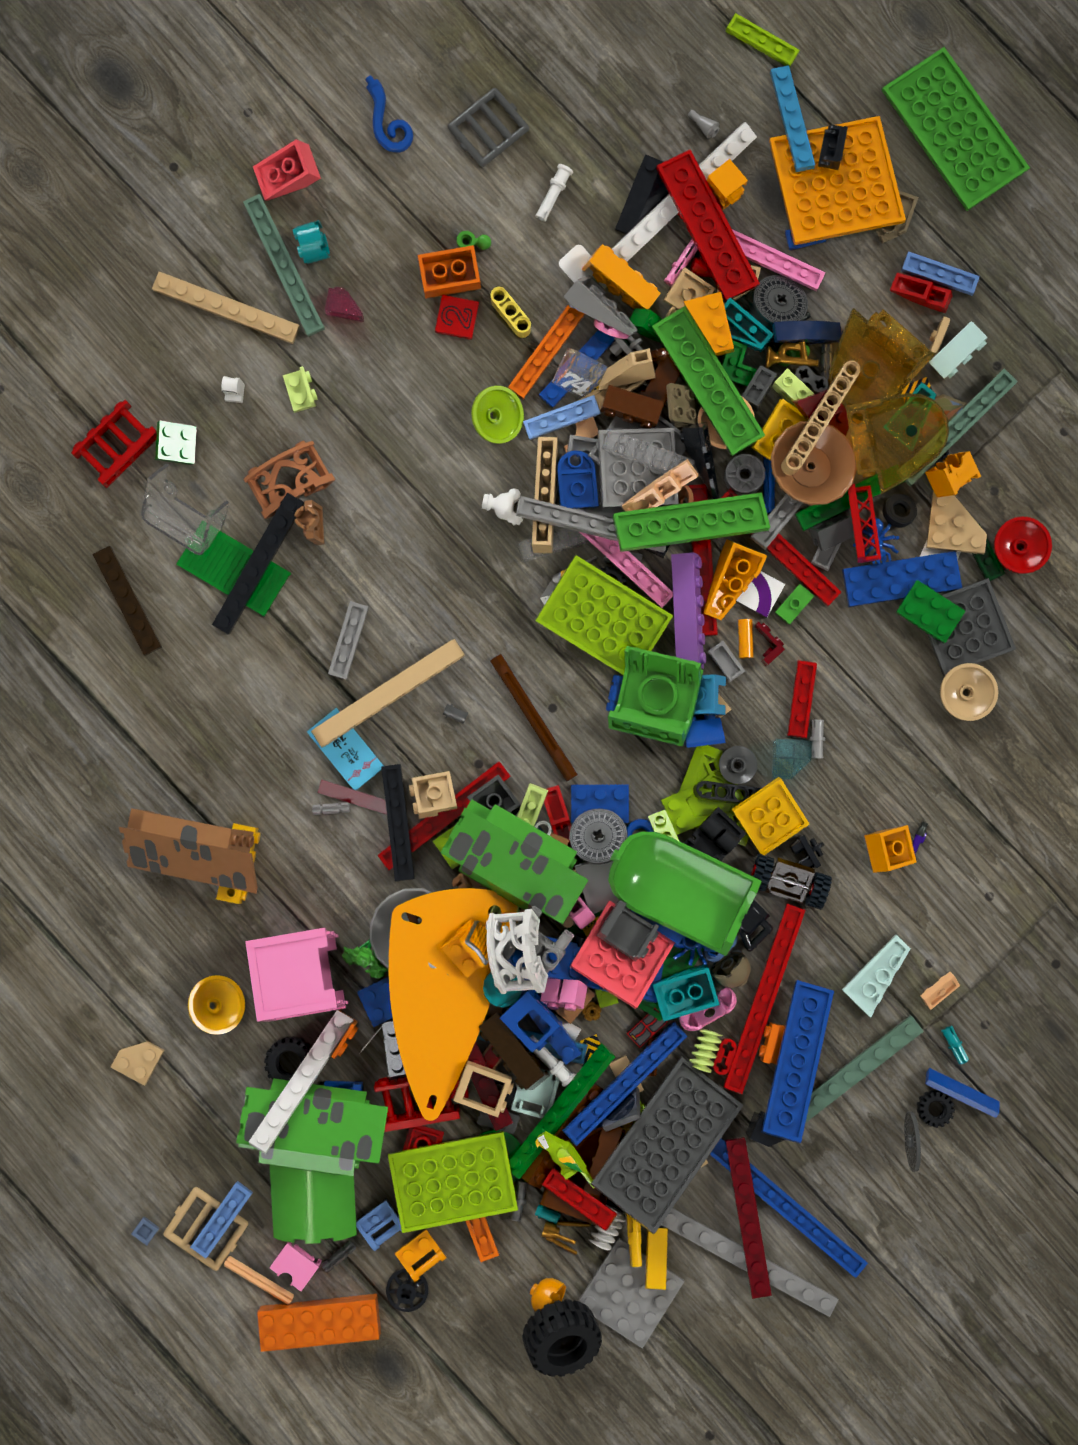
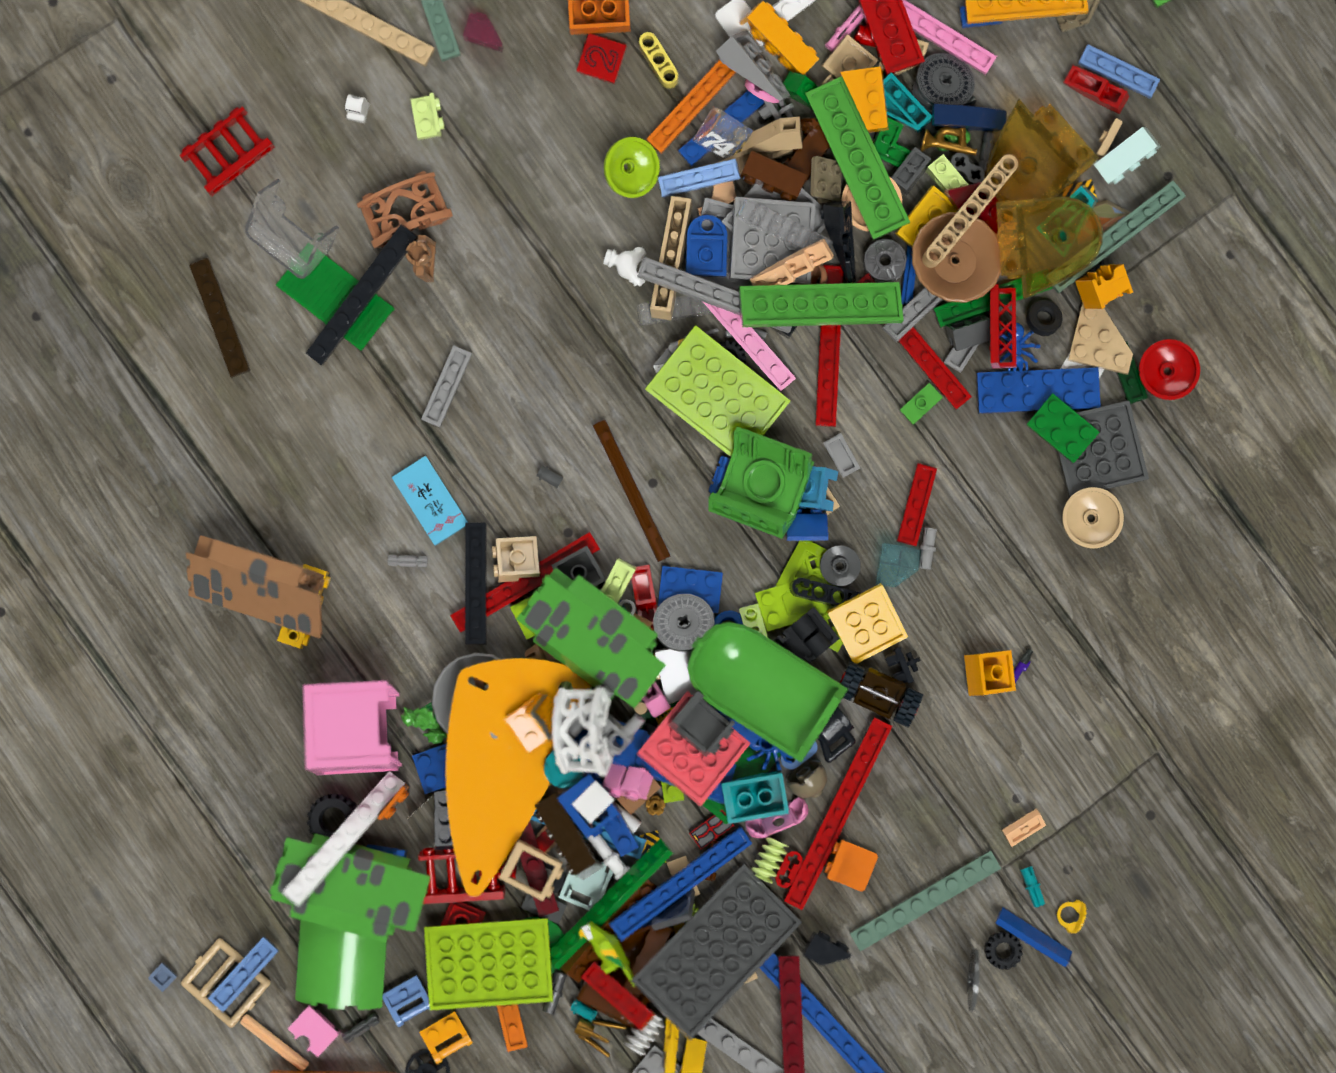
camera: 15 degrees right, 0 degrees up
tan plate [111,1041,164,1086] -> none
plate [155,421,196,465] -> none
yellow dish [188,975,245,1035] -> none
tan beam [311,639,465,748] -> none
sticker [317,779,387,815] -> none
medium lavender brick [671,552,706,669] -> none
light orange wedge [704,539,767,620] -> none
tile [736,571,785,618] -> none
light orange piece [738,619,753,659] -> none
dark red bracket [754,622,785,666] -> none
blue plate [761,980,834,1143] -> none
light aqua wing [842,935,911,1018] -> none
none -> white sticker [572,781,614,824]
none -> yellow piece [1057,899,1087,934]

